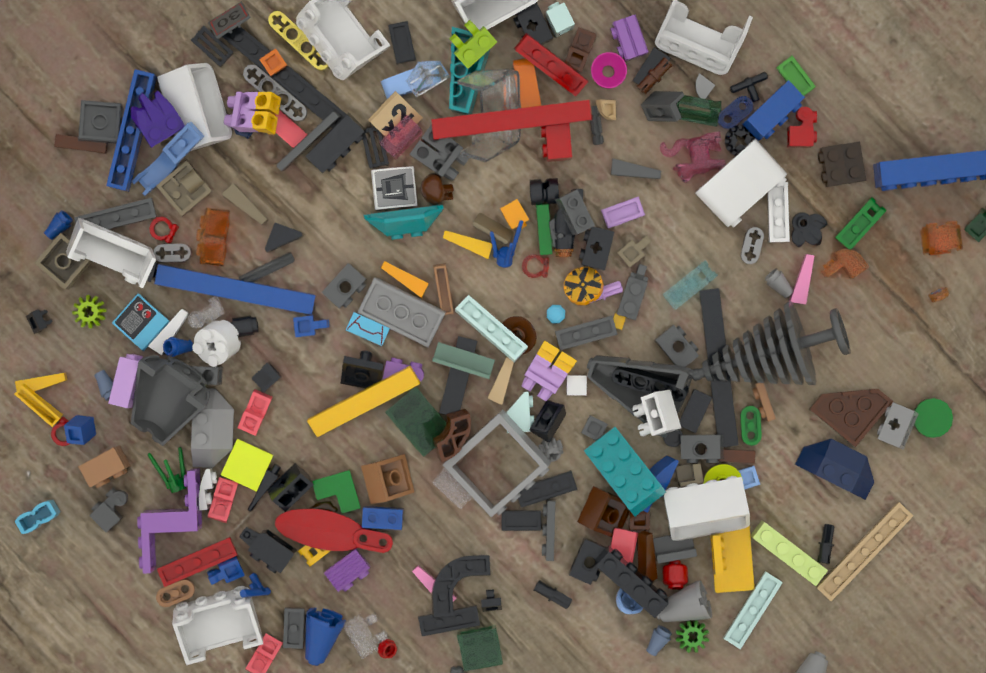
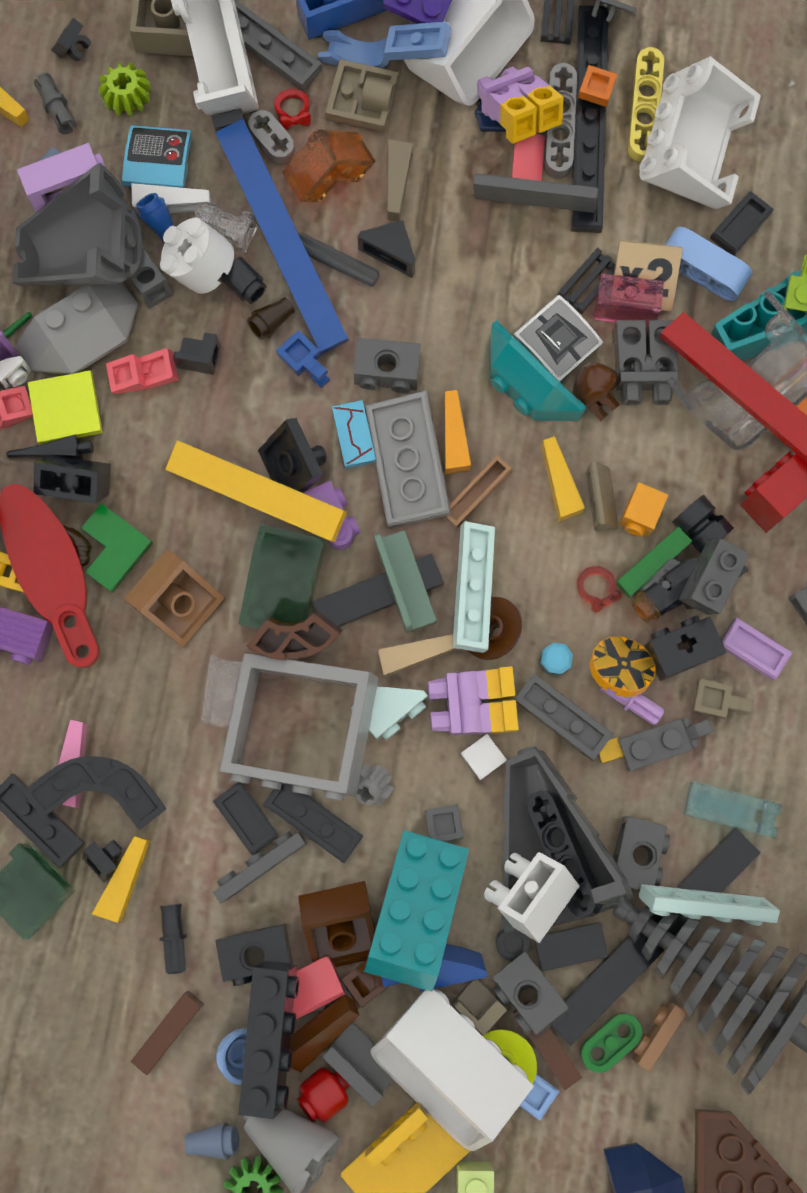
camera: 50 degrees right, 10 degrees down
black brick [305,112,366,173] -> none
blue brick [362,506,404,530] -> none
clear slope [406,61,450,98] -> none
blue plant [490,220,523,268] -> none
black slope [529,400,566,443] -> none
none -> dark grey pin [34,73,77,134]
none -> yellow piece [92,836,150,923]
none -> reddish brown piece [130,990,204,1076]
none -> dark brown cone [247,297,295,340]
none -> light aqua plate [639,884,780,926]

